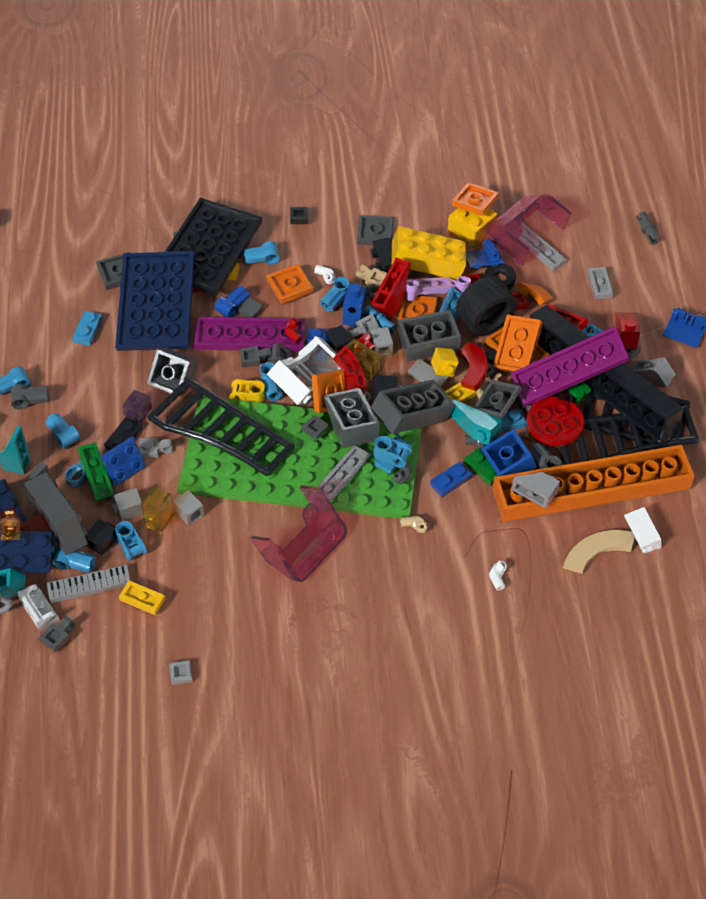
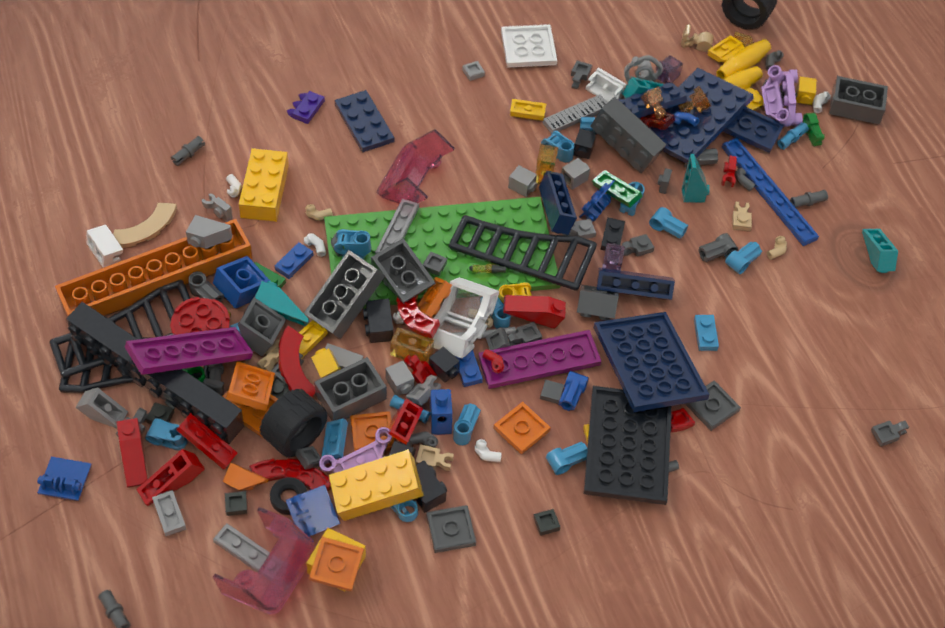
camera: 160 degrees right, 0 degrees up
none -> red slope [136,449,205,506]
none -> dark grey pin [171,136,205,166]
none -> light grey plate [202,193,233,222]
none -> pearl dark grey plate [225,491,248,516]
none -> yellow brick [239,148,289,222]
none -> dark purple plate [287,91,325,124]
none -> white arm [304,233,326,257]
none -> dark blue plate [335,90,395,153]
none -> piece [469,264,506,274]
none -> white plate [501,25,557,68]
none -> red slope [503,295,566,329]
none -> dark blue brick [539,170,577,235]
none -> dark blue brick [596,268,675,300]
none -> dark grey plate [620,234,655,257]

